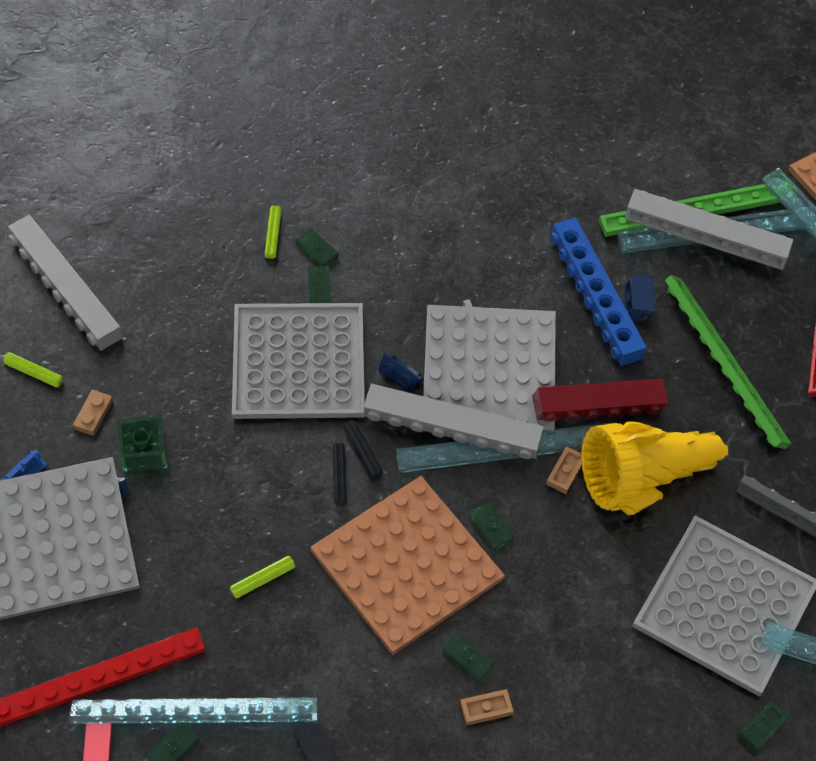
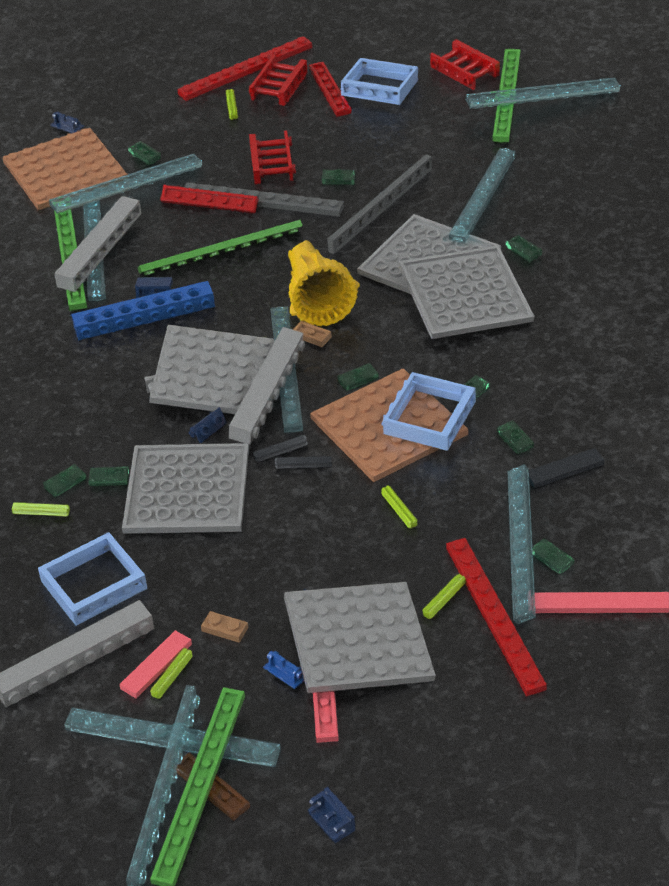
camera: 80 degrees left, 15 degrees down
clear green brick [117,415,167,472] -> none
medium nougat plate [460,689,514,726] -> none
dark red brick [532,379,668,422] -> none
none -> light blue window [38,532,147,625]
none -> coral tile [119,630,192,699]
none -> light blue window [381,372,476,451]
none -> light grey plate [399,245,535,339]
none -> lime axle [422,574,466,619]
none -> clear green plate [497,421,534,454]

